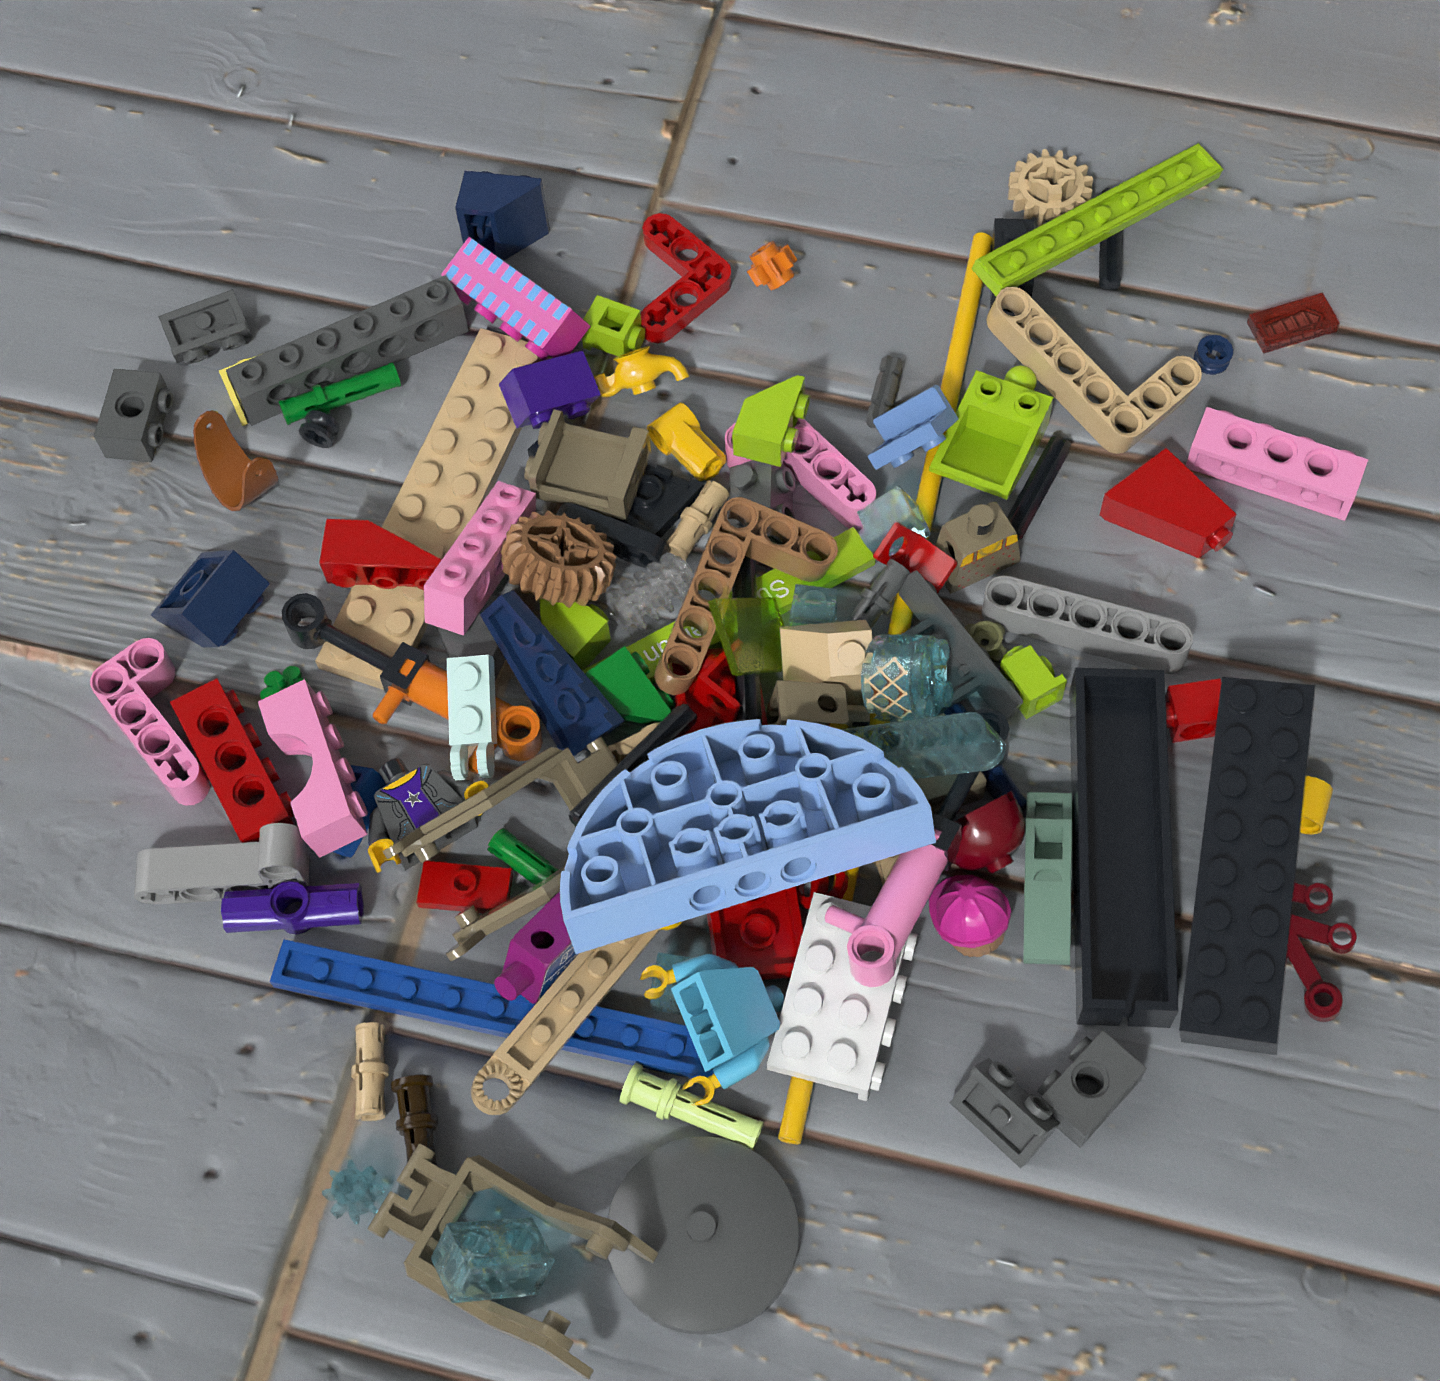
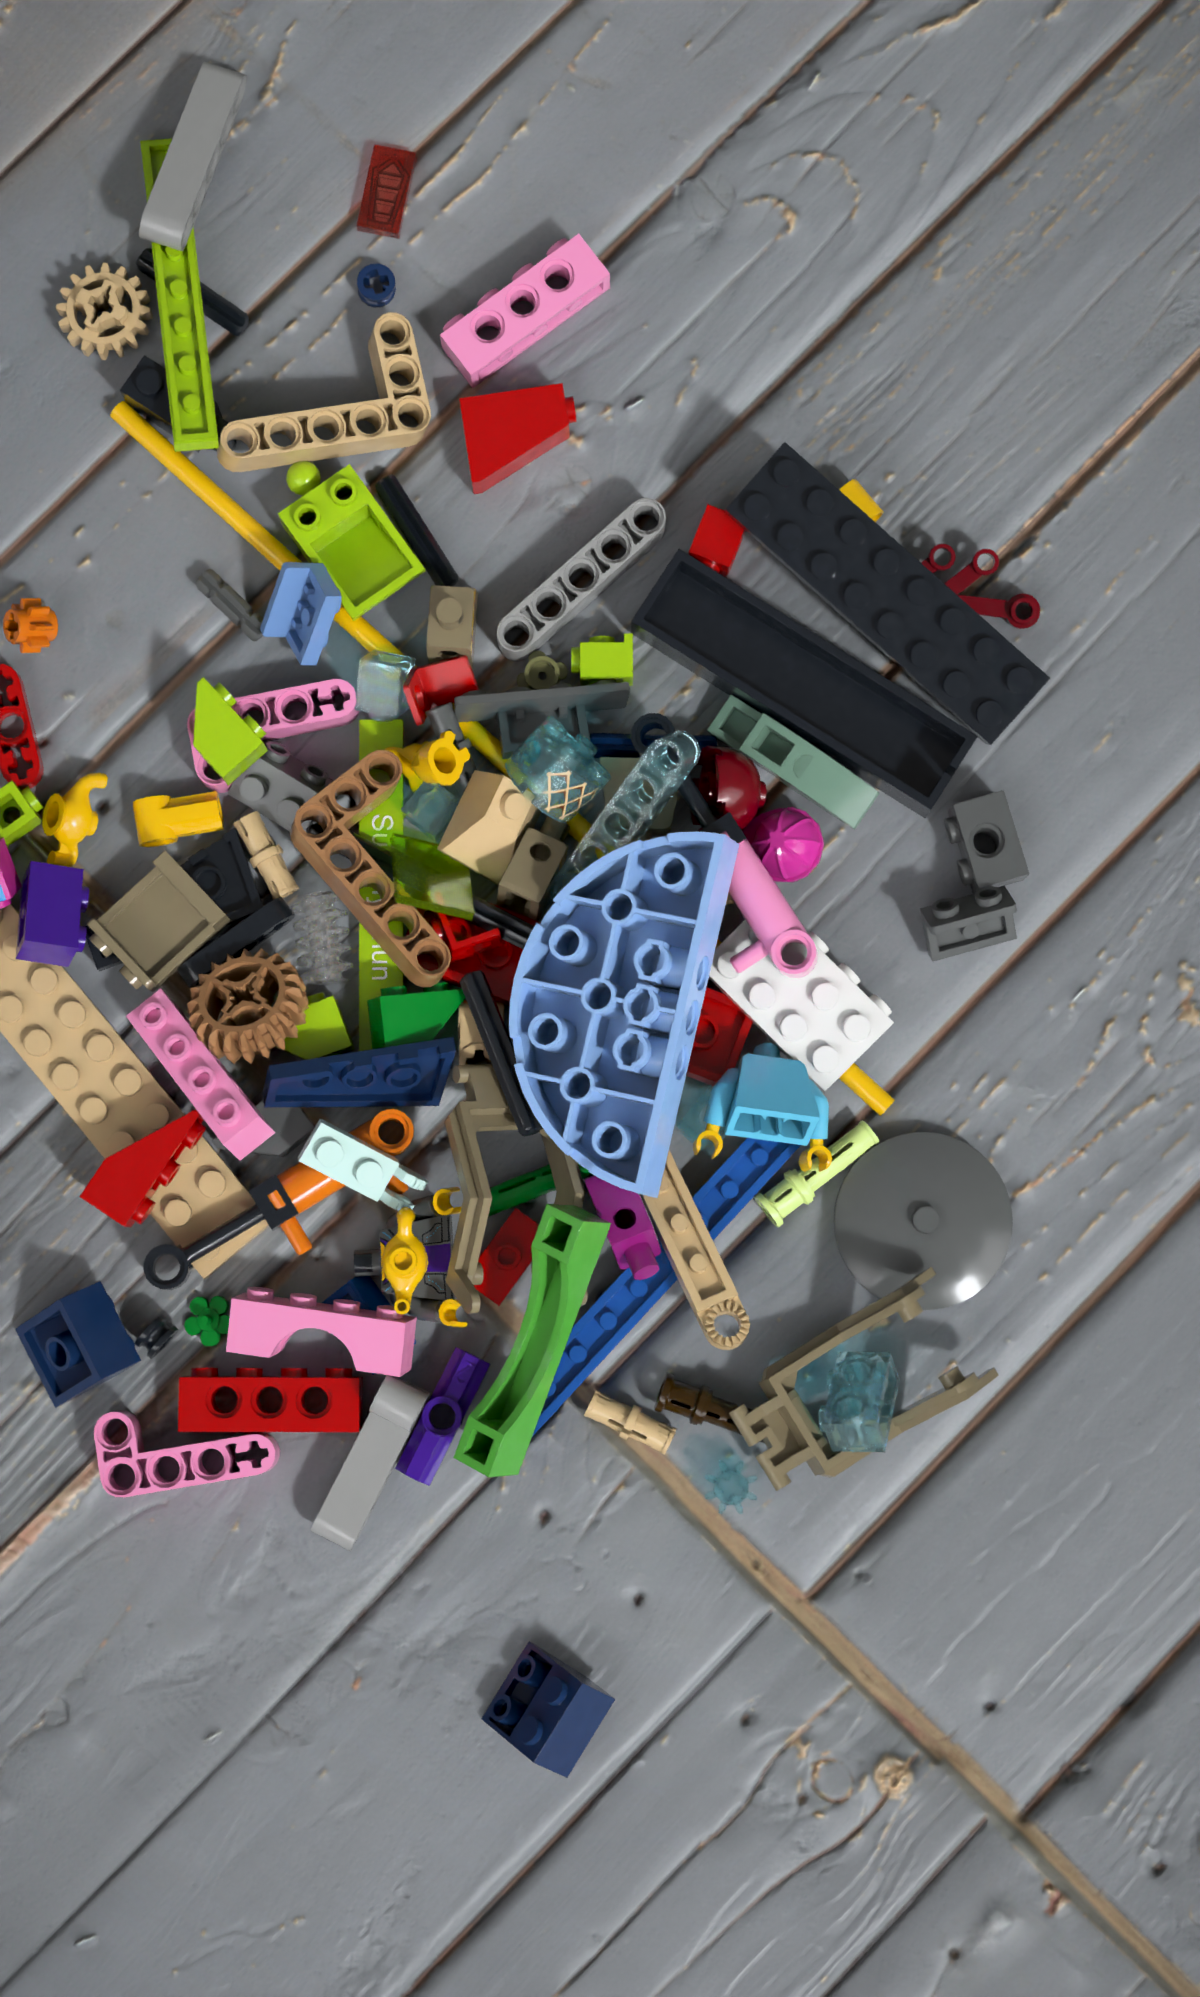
camera: 65 degrees left, 20 degrees up
none -> black bush [134,1314,179,1359]
none -> light grey beam [139,61,247,251]
none -> yellow piece [382,1207,428,1315]
none -> yellow animal [384,730,470,794]
none -> bright green arch [453,1204,611,1477]
none -> dark blue slope [481,1641,615,1778]

